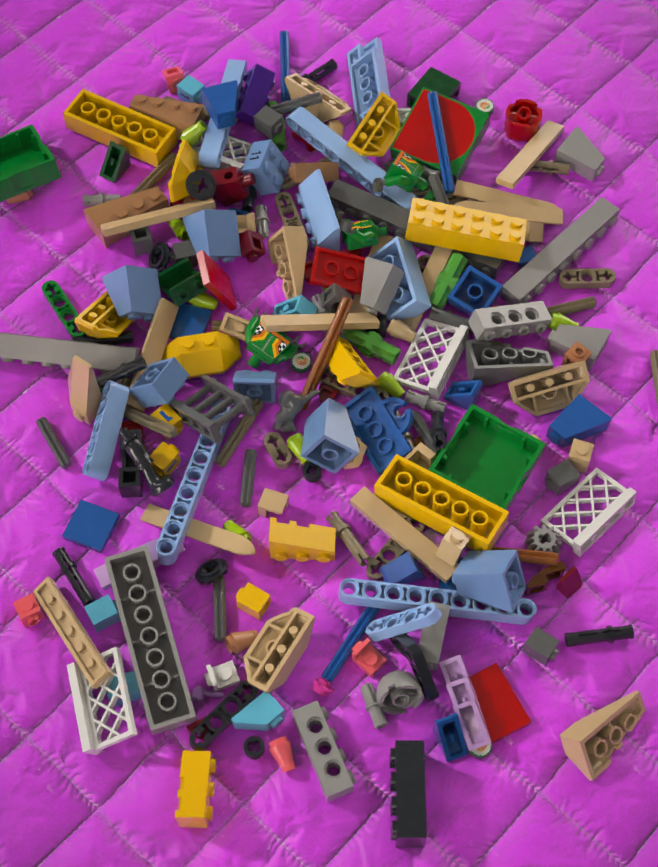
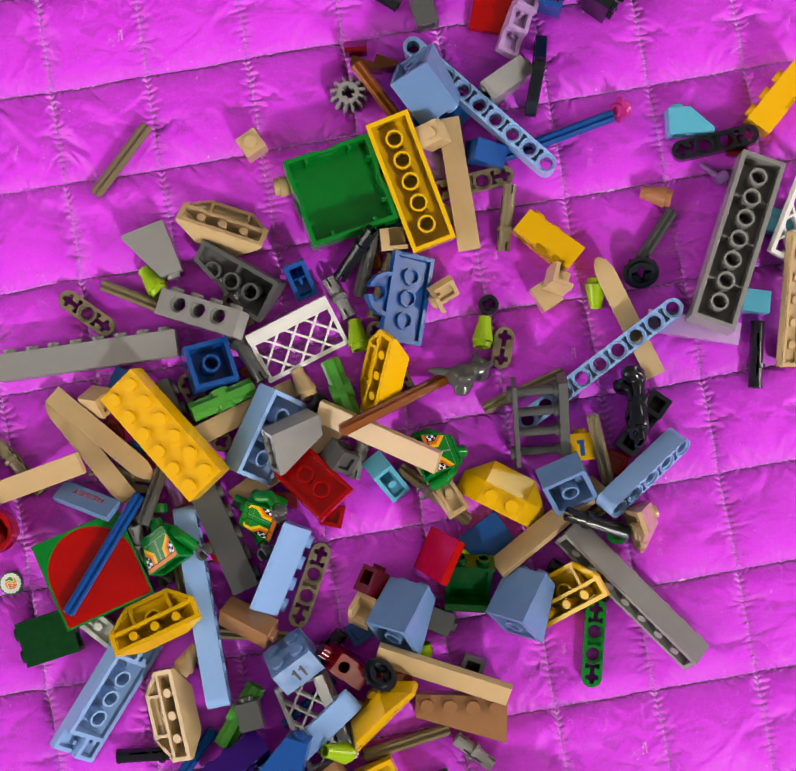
camera: 140 degrees left, 25 degrees up
dark grey axle [36,417,72,469] -> none
blue tile [62,500,120,553] -> none
black gear [149,242,172,273] -> none
yellow brick [150,441,181,476] -> none
white bracket [204,660,240,692] -> none
medium blue slope [233,370,277,403] -> none
yellow brick [236,582,271,621] -> none
dark grey axle [240,449,257,507] -> none
tan wedge [244,607,315,693] -> none
black bush [244,736,265,759] -> none
light grey axle [255,204,270,239] -> none
tan wedge [267,226,308,300] -> none
coral cone [269,736,296,773] -> none
dark grey axle [270,92,322,114] -> none
tile [291,353,311,373] -> none
light grey brick [292,700,356,802] -> none
medium blue slope [301,398,360,474] -> none
dark red tile [319,383,339,404] -> none
coral bracket [352,638,387,677] -> none
light grey axle [360,683,388,729] -> none
light blue beam [365,603,442,642] -> none
light grey cylinder [376,670,423,715] -> none
white fence [541,467,637,557] -> none
dark grey brick [545,459,581,496] -> none
blue slope [546,394,612,448] -> none
nougat bracket [562,342,592,365] -> none
none -> medium blue tile [53,480,122,522]
none -> tan panel [542,261,574,296]

